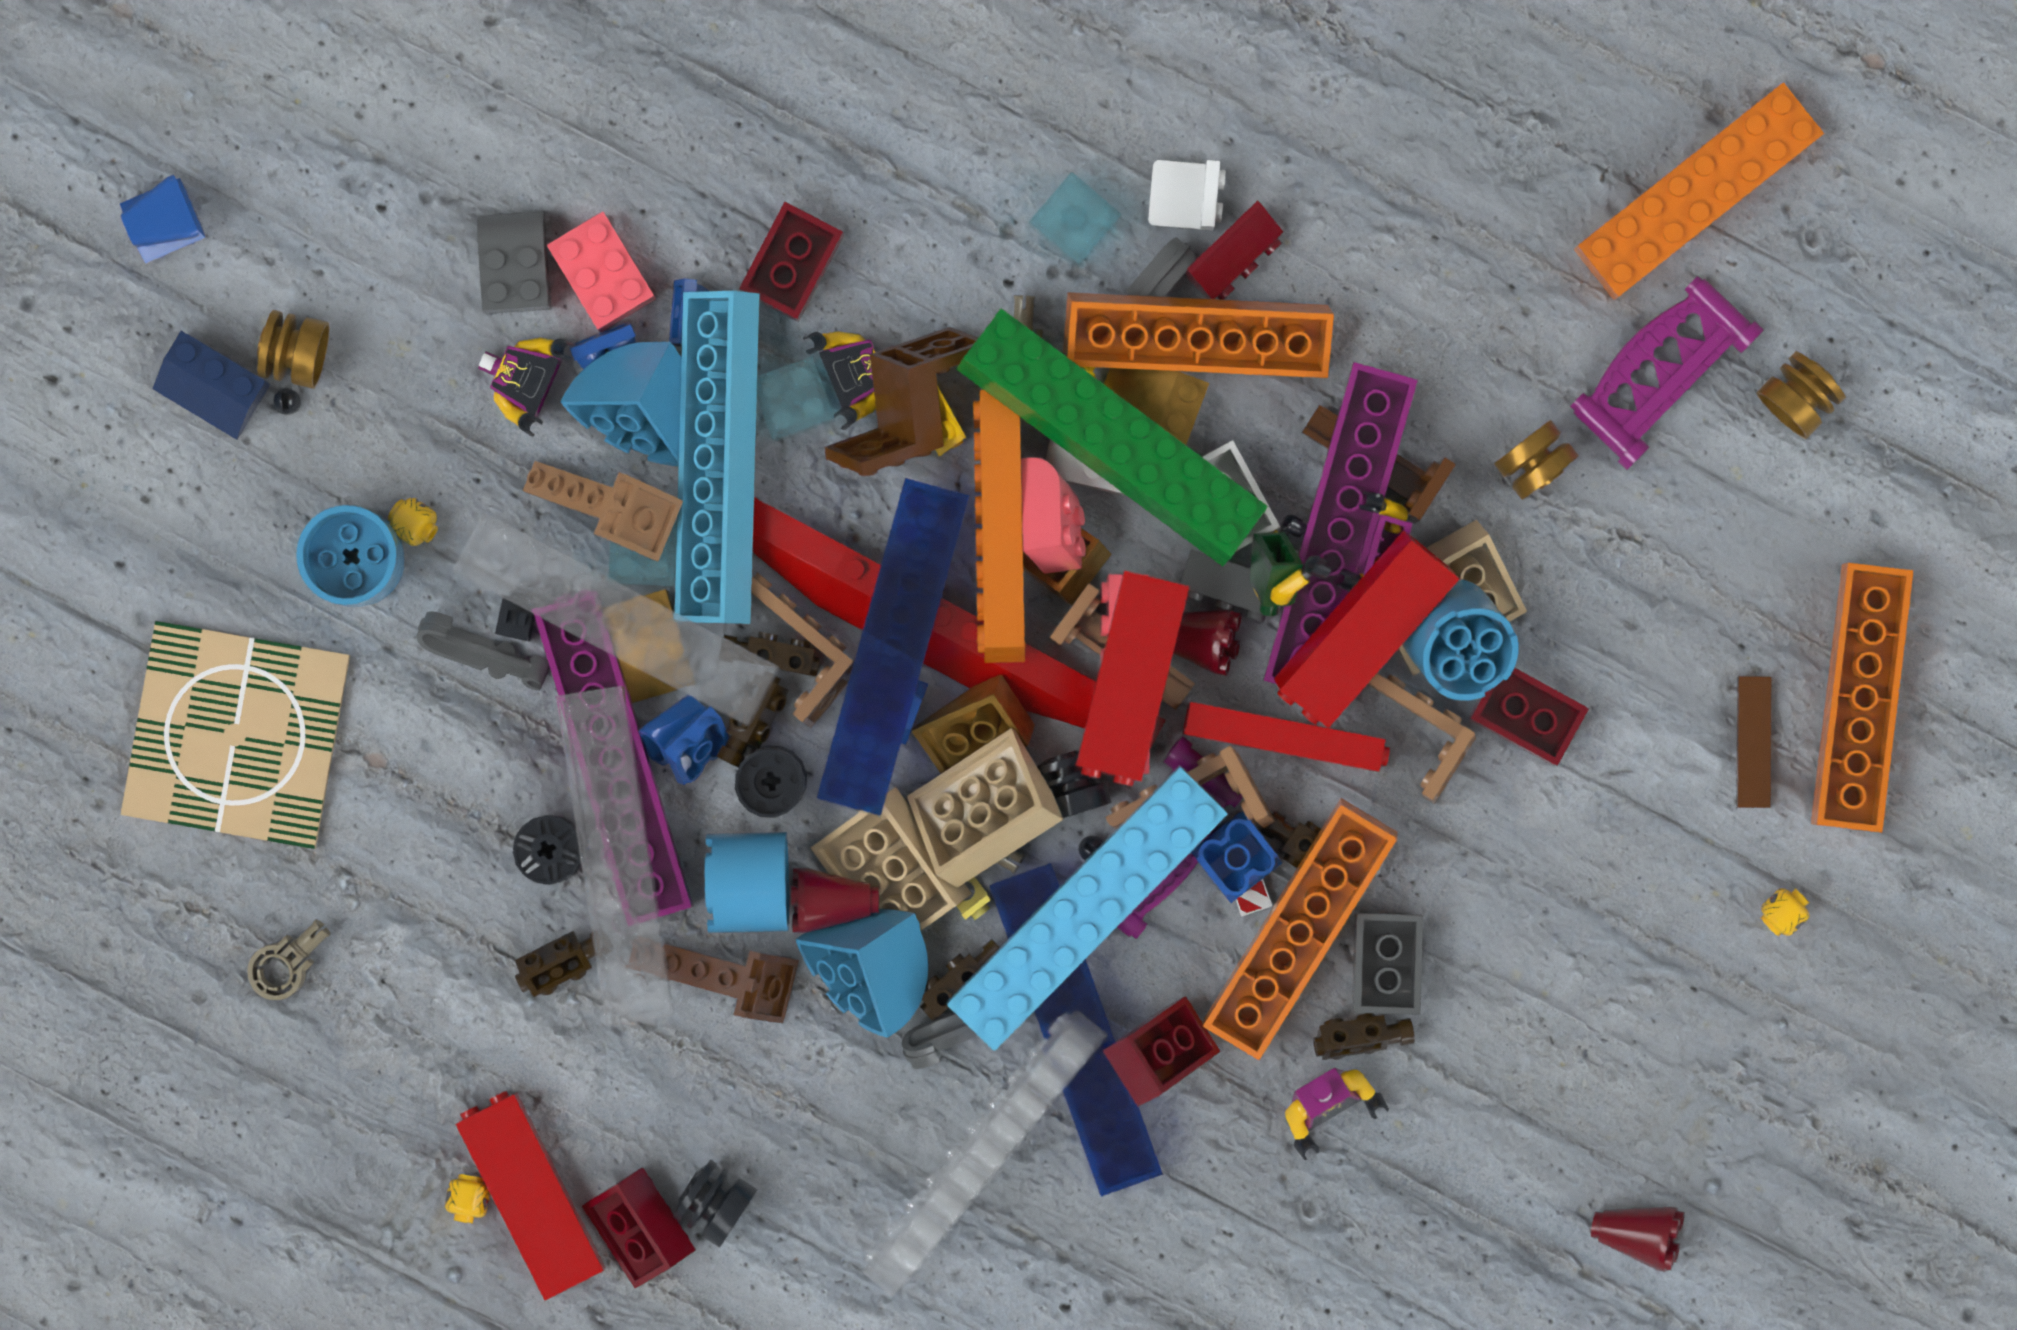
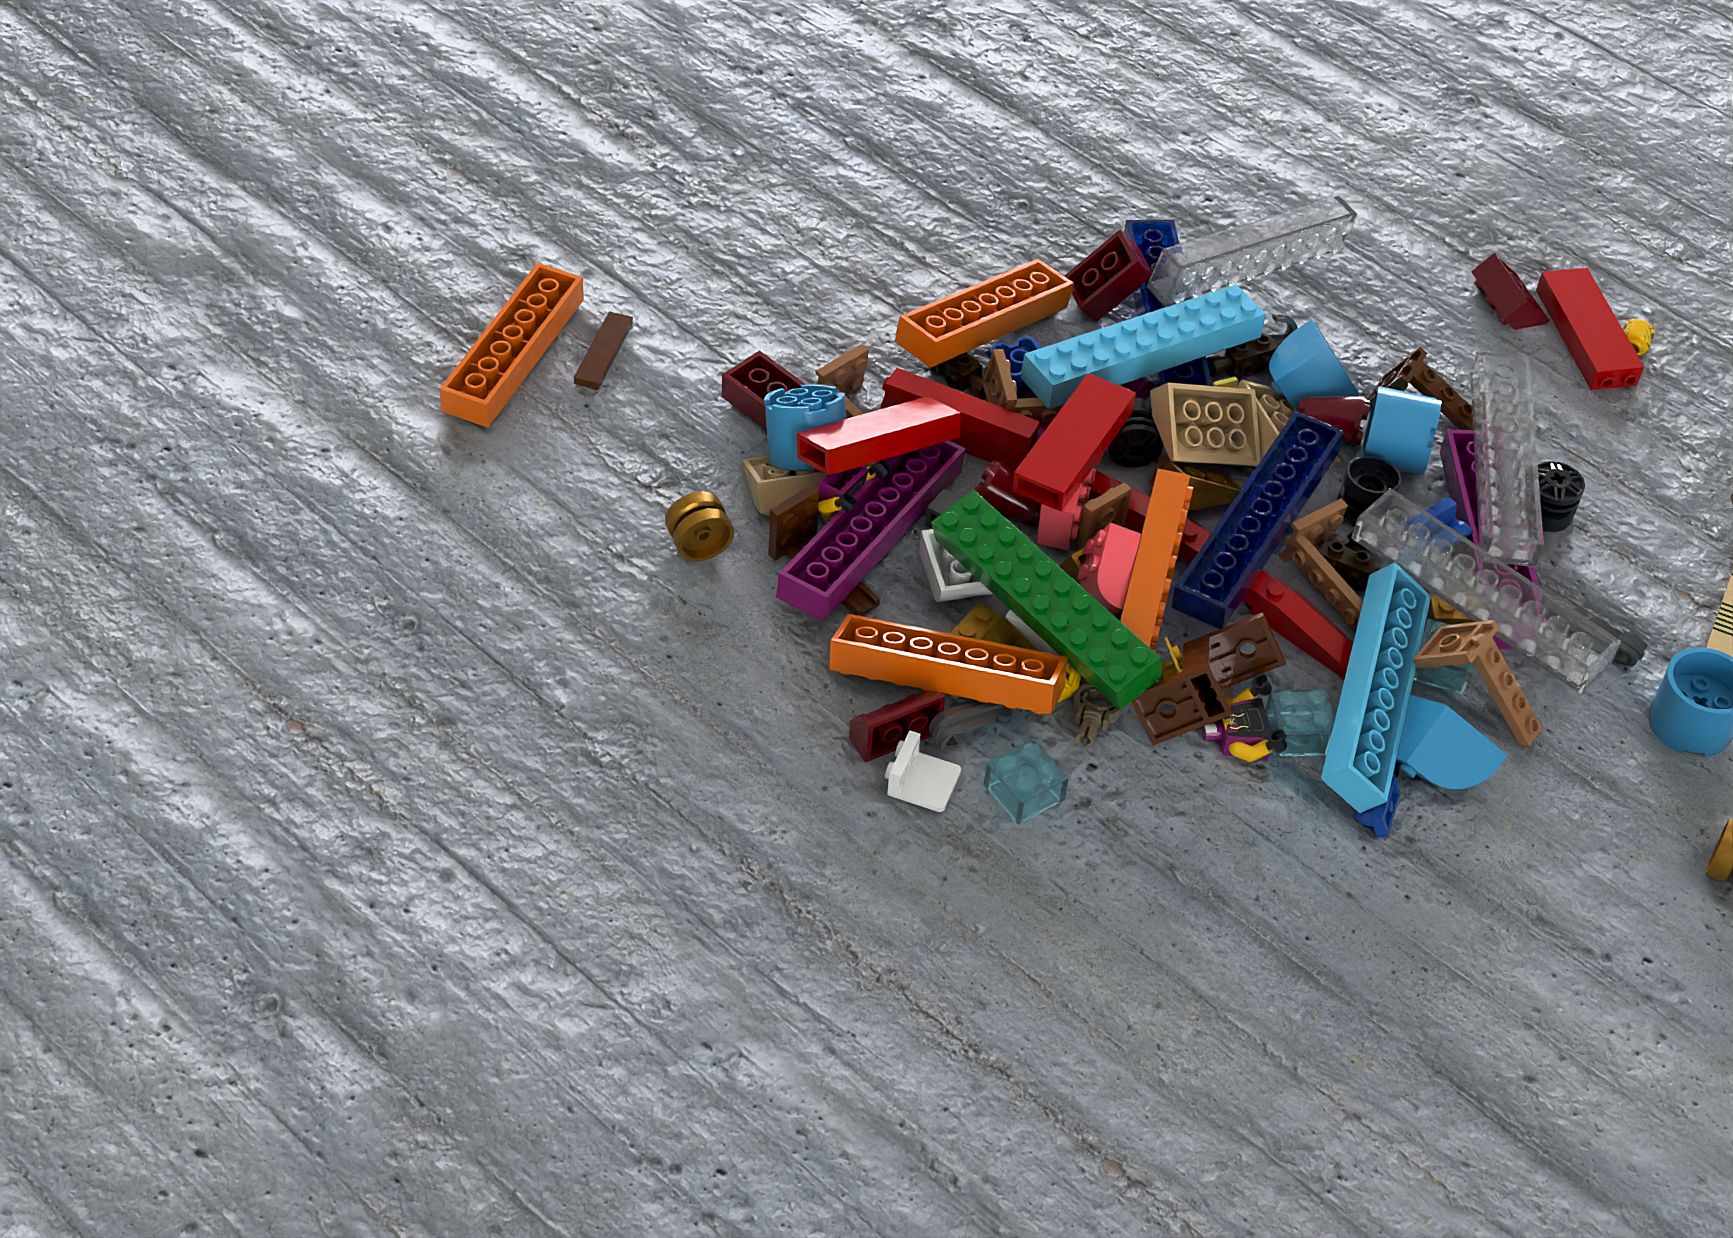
camera: 165 degrees left, 40 degrees down
yellow head [388,498,438,546] -> none
dark grey brick [477,211,551,314] -> none
torso [478,338,574,437] -> none
dark brown brick [515,928,613,997] -> none
coral brick [547,211,656,333] -> none
blue tile [570,321,636,369] -> none
black wheel [673,1159,757,1248] -> none
dark red brick [739,201,844,323] -> none
torso [1250,515,1331,616] -> none
torso [1285,1068,1389,1160] -> none
dark brown brick [1313,1013,1415,1060] -> none
dark grey brick [1352,912,1423,1015] -> none
magenta piece [1570,276,1764,470] -> none
orange brick [1573,82,1825,300] -> none
dark red cone [1591,1206,1685,1272] -> none
pearl gold wheel [1756,351,1846,439] -> none
yellow head [1760,888,1810,937] -> none

